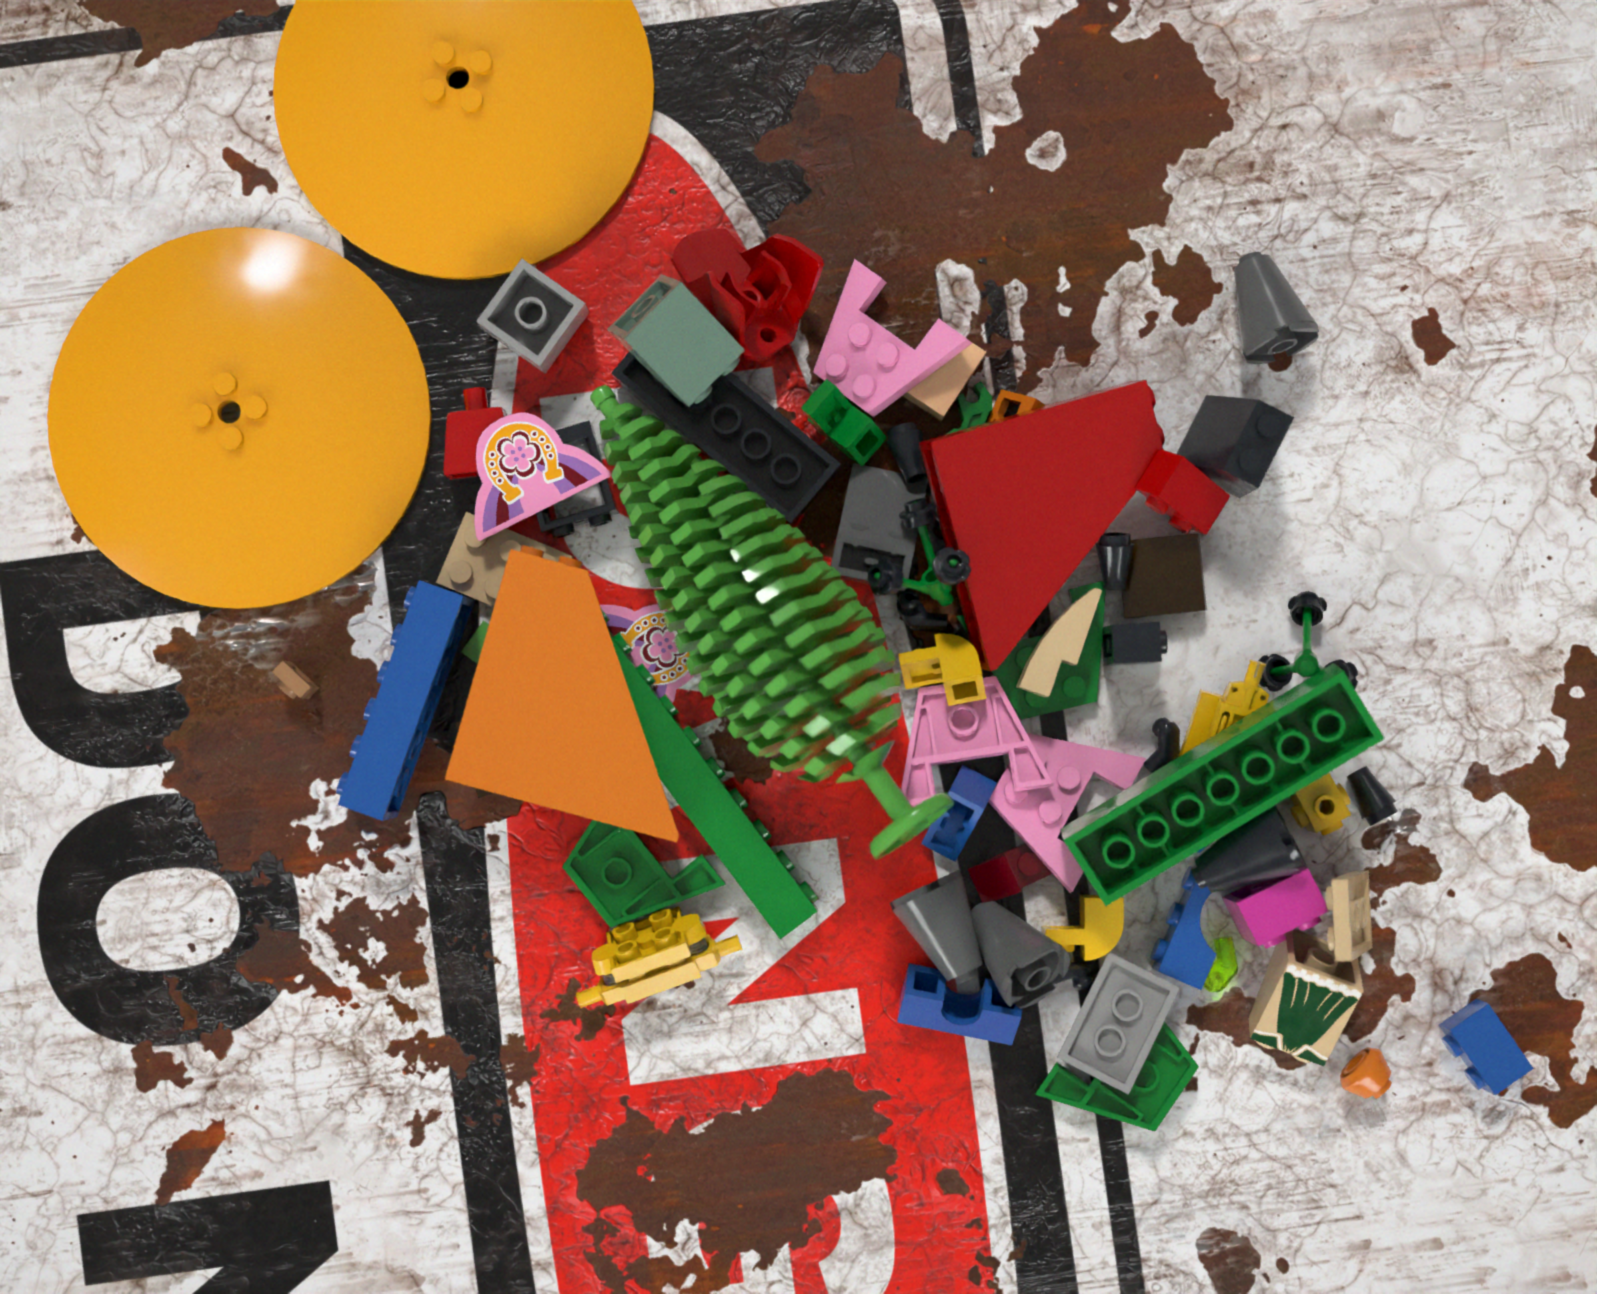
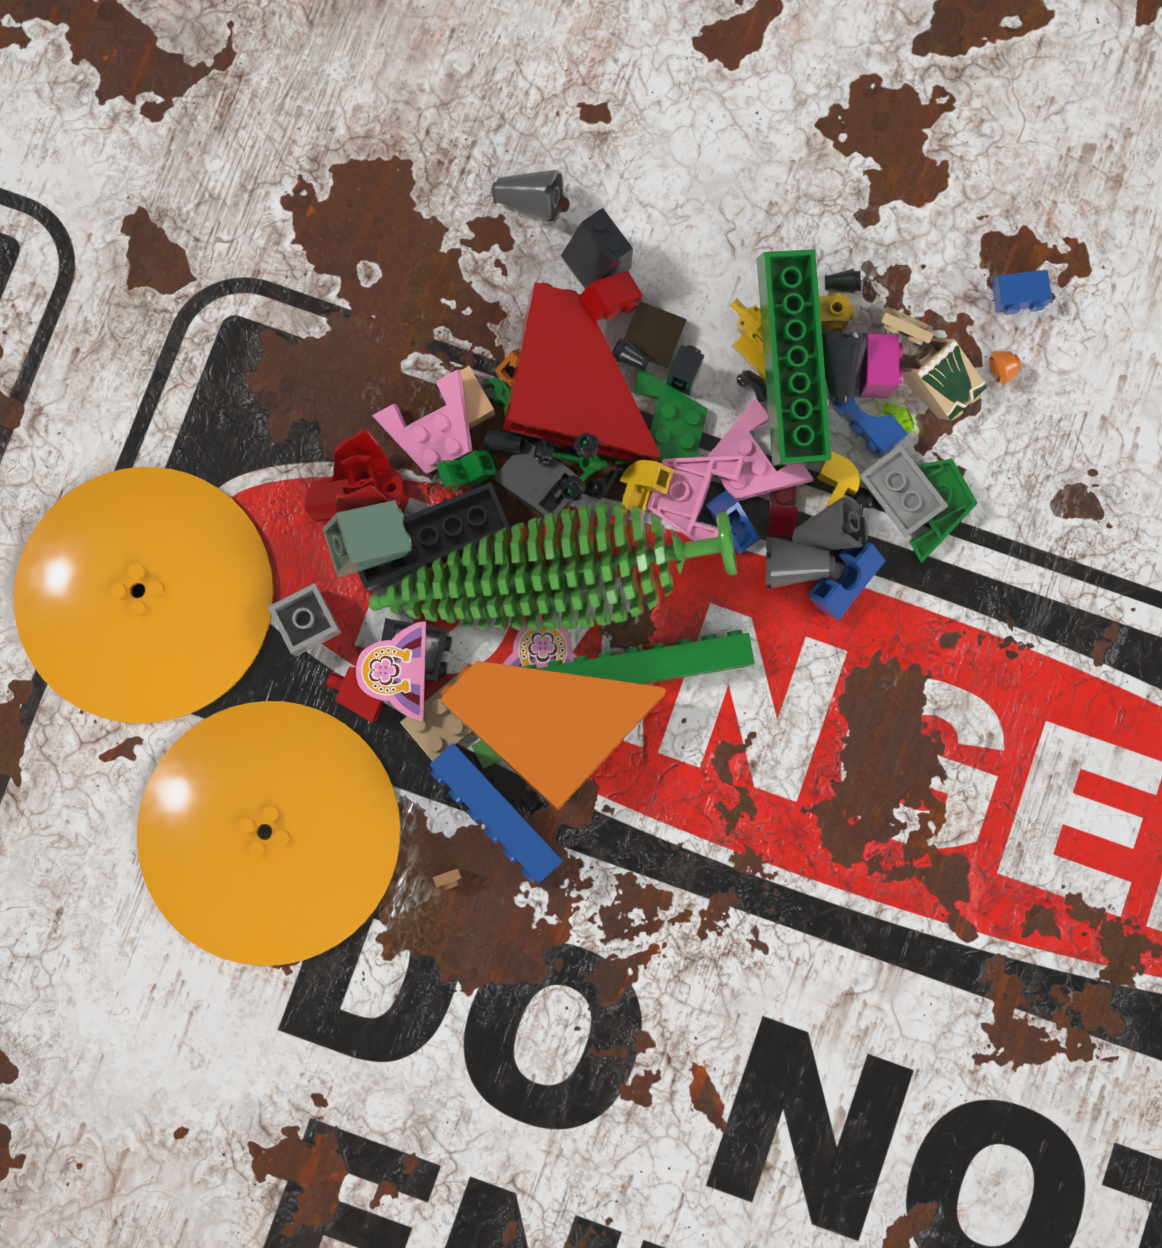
camera: 70 degrees left, 5 degrees down
green wing [562,820,726,928] -> none
yellow piece [576,906,743,1008] -> none
tan slope [1016,588,1102,697] -> none
black plant [1258,591,1358,692] -> none

